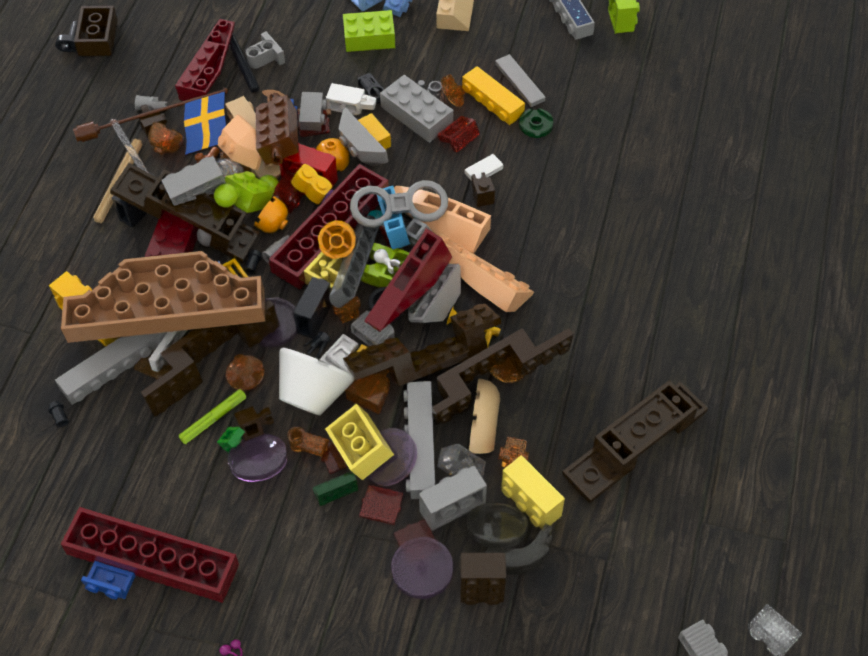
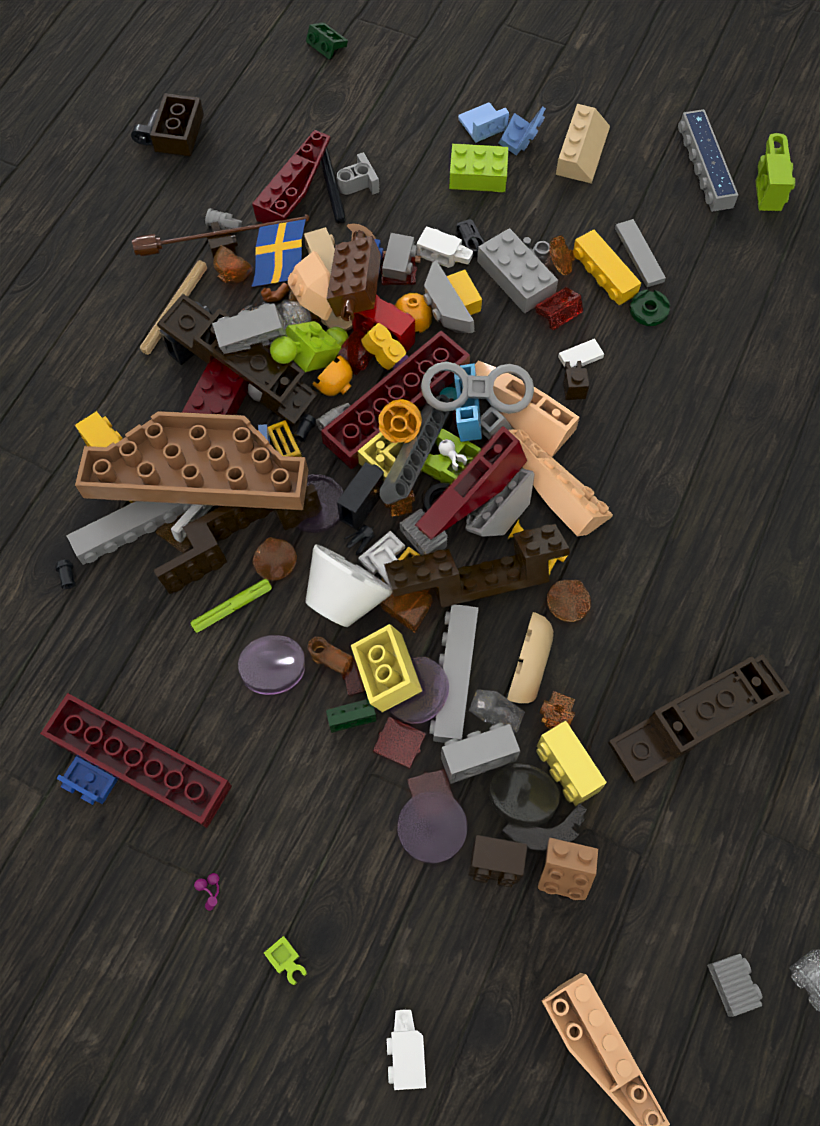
camera: 10 degrees right, 10 degrees up
clear piece [110,119,156,177] -> none
green bracket [217,427,245,455] -> none
dark brown brick [234,406,274,441] -> none
dark brown bracket [432,328,574,425] -> none
none -> medium nougat bracket [538,838,598,900]

